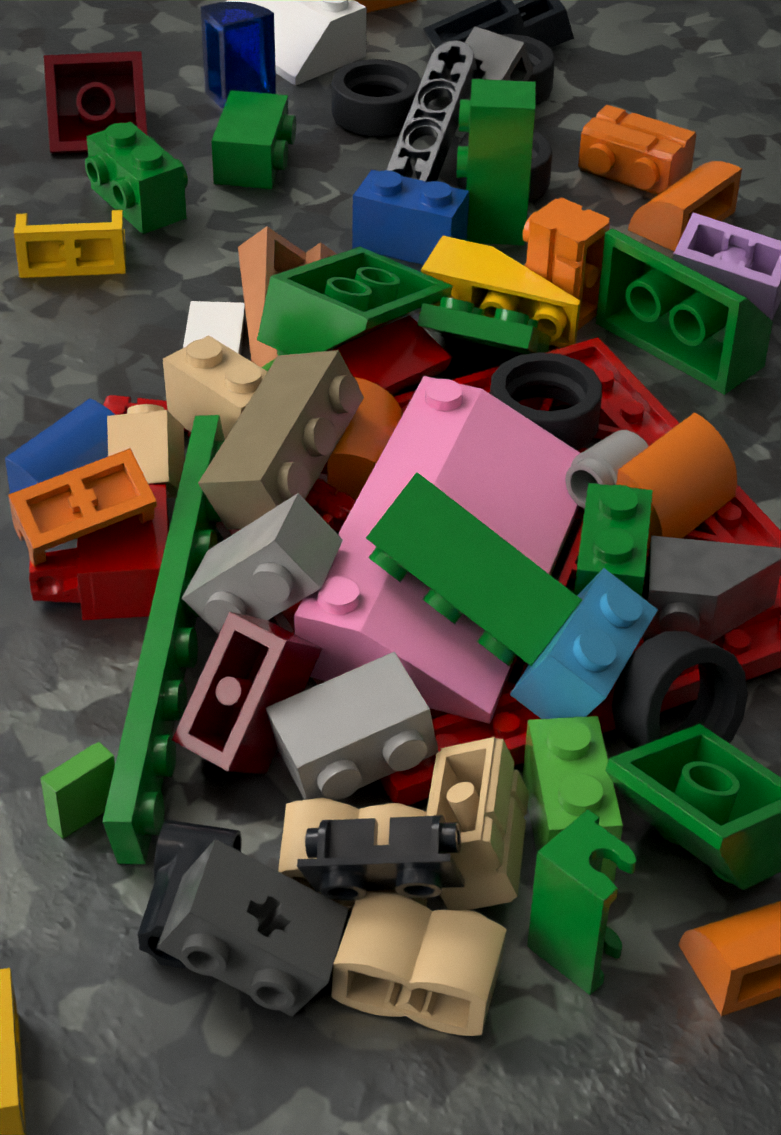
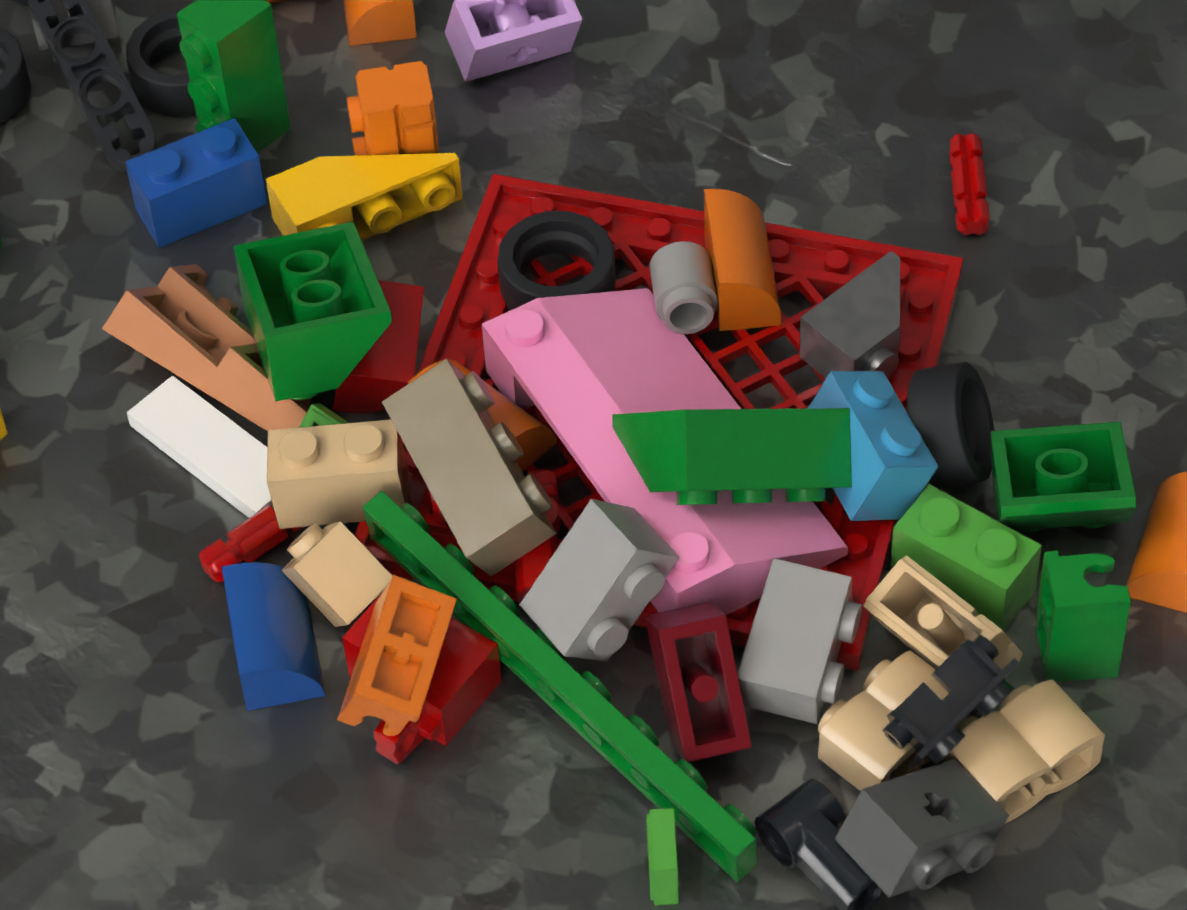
camera: 45 degrees left, 10 degrees up
green plate [417,297,551,354] -> none
green brick [574,483,653,597] -> none
green slope [595,228,773,395] -> none

